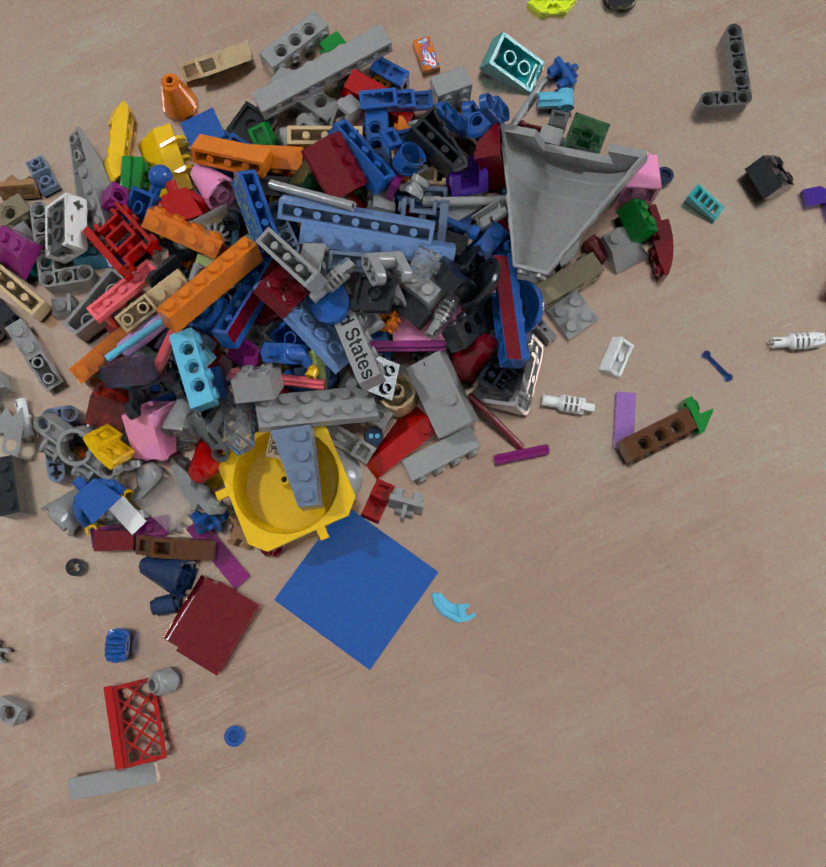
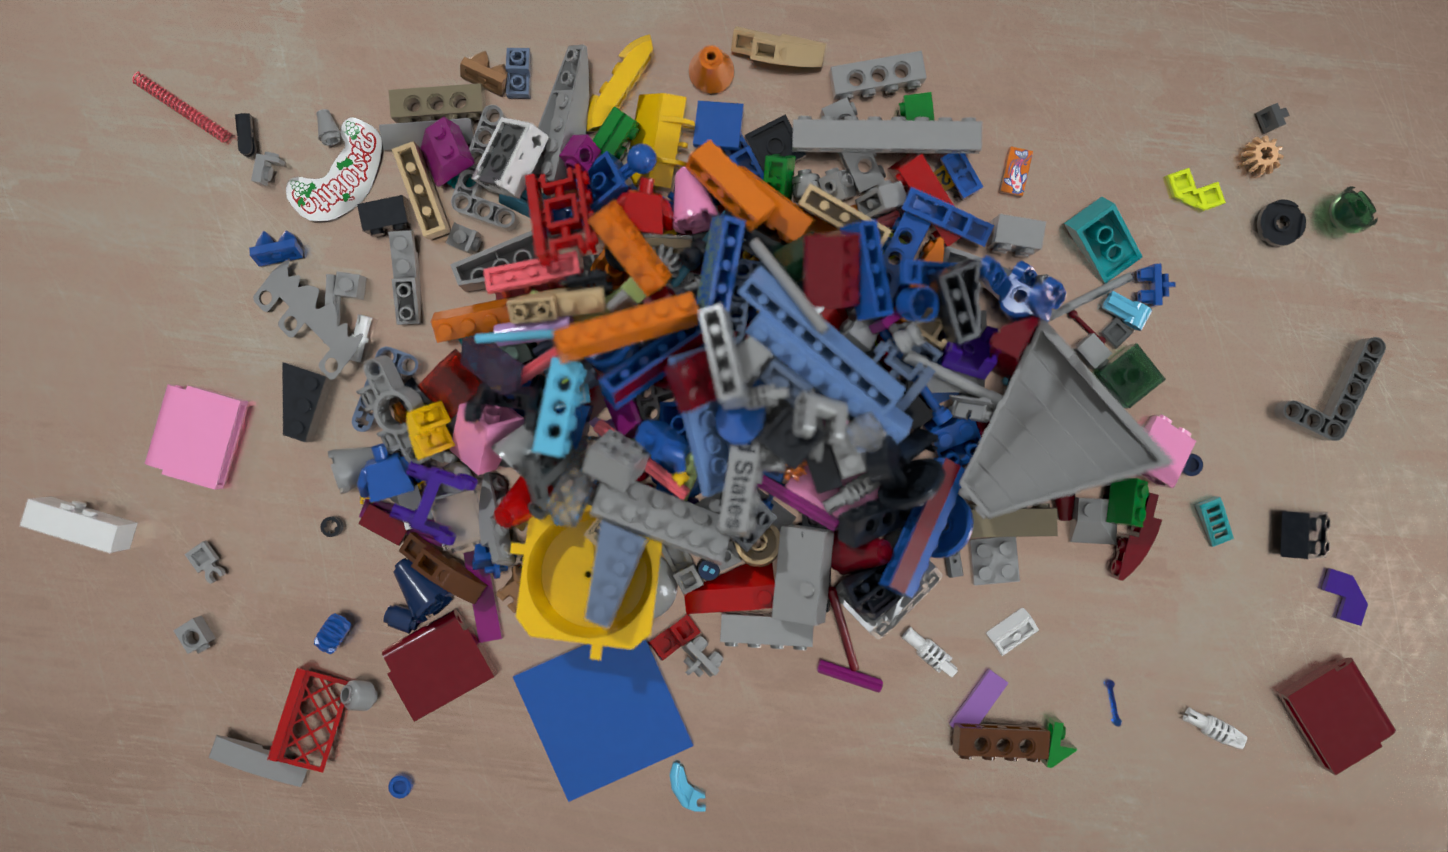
camera: 40 degrees right, 10 degrees up
none -> dark purple connector [389,461,478,545]

